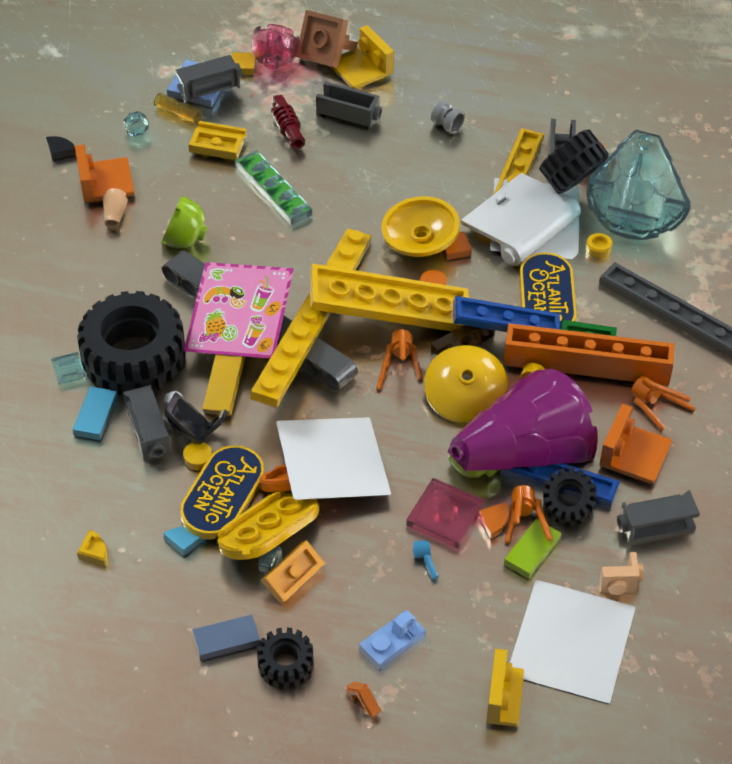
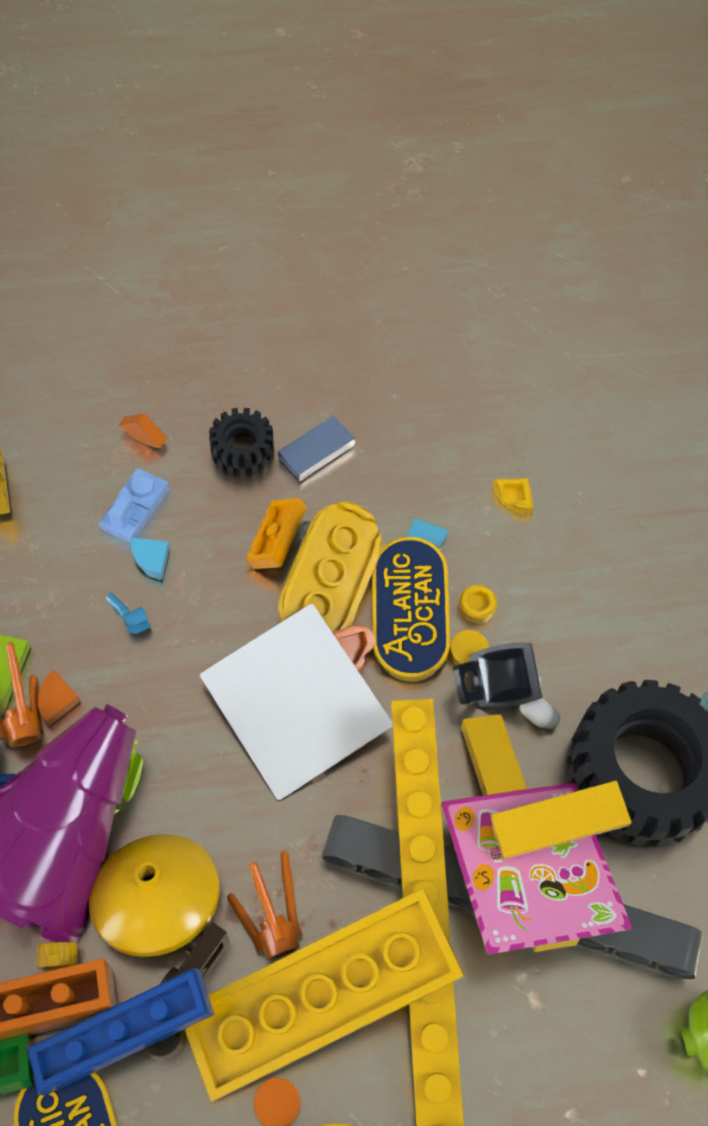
camera: 155 degrees right, 10 degrees up
medium azure tile [72,386,118,440] -> none
dark grey window [123,385,171,461] -> none
clear pink tile [406,478,485,549] -> none
none -> medium azure tile [131,537,170,580]
none -> yellow tile [458,585,497,624]
none -> yellow tile [490,781,632,860]

